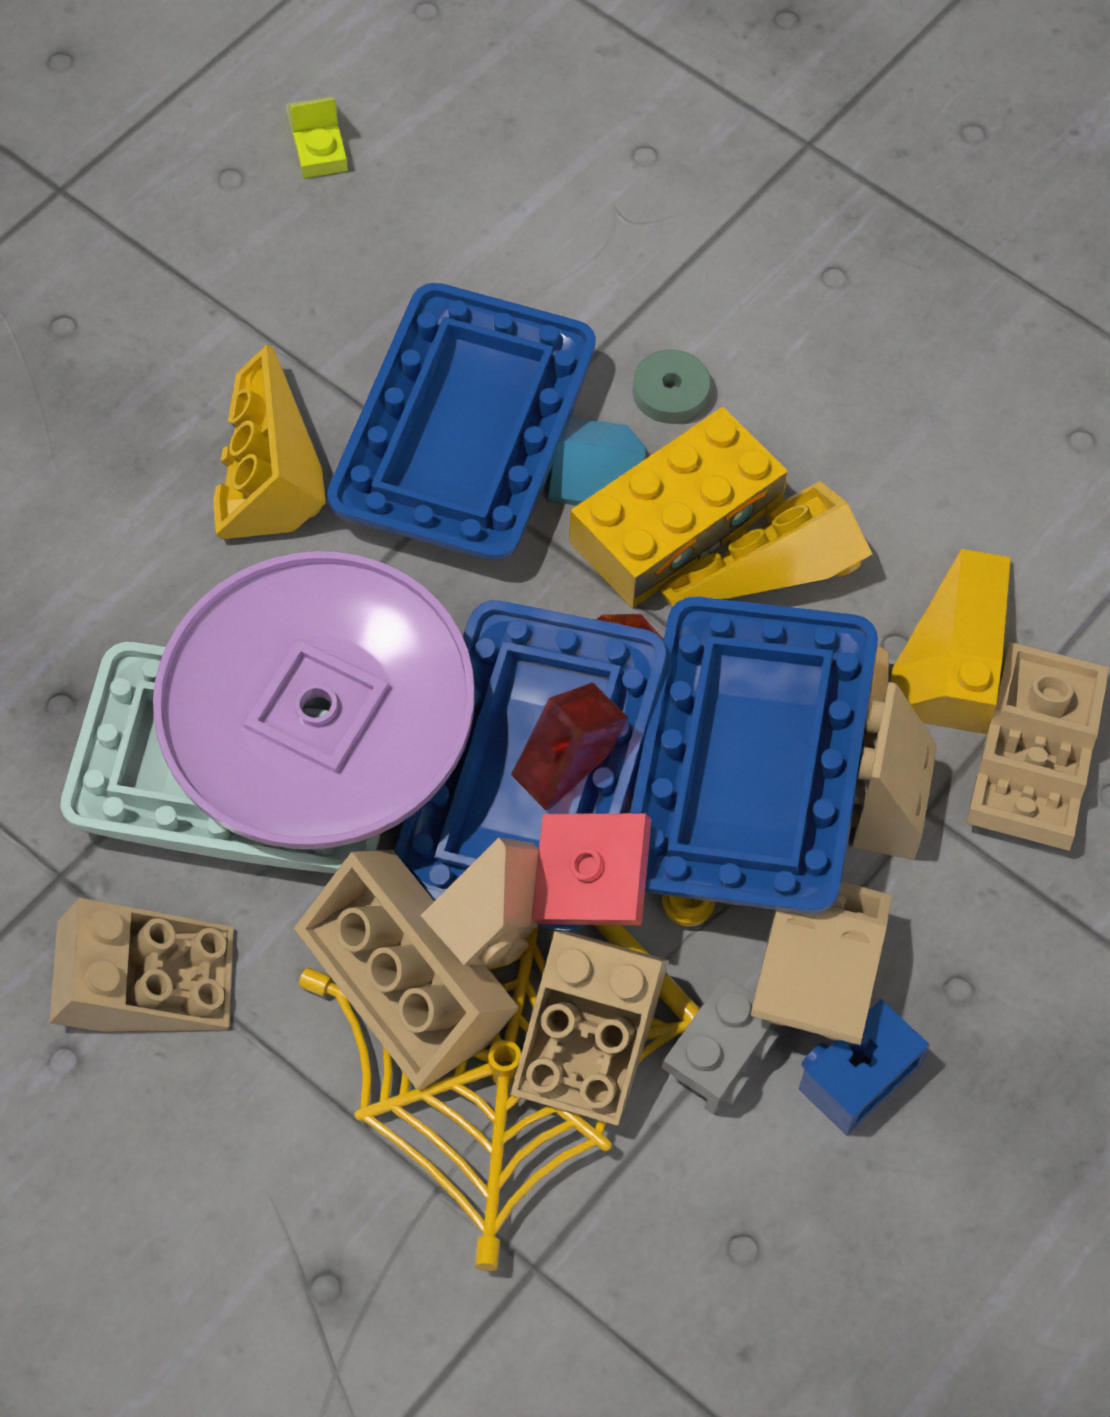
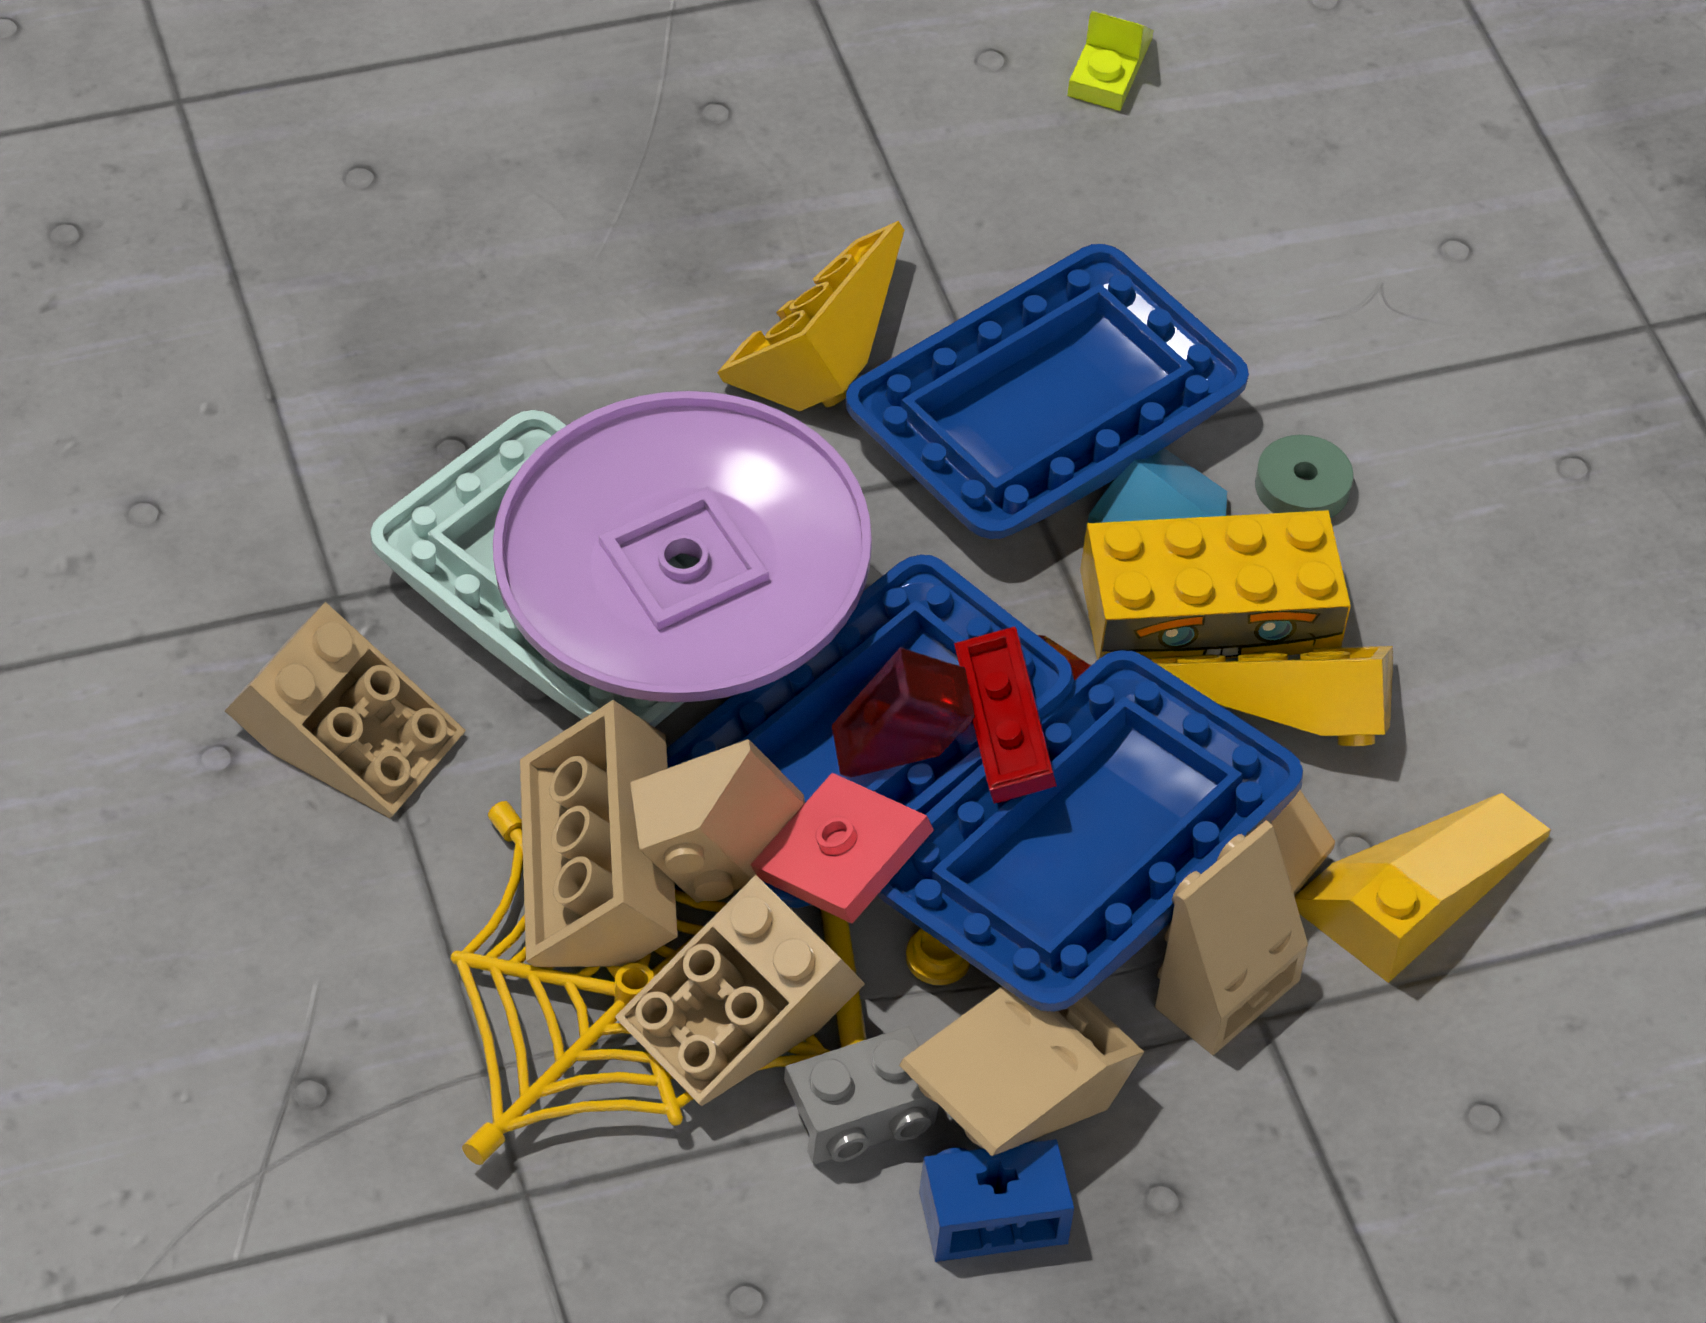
camera: 30 degrees right, 10 degrees down
tan slope [966,642,1109,851] -> none
none -> red tile [954,626,1057,804]

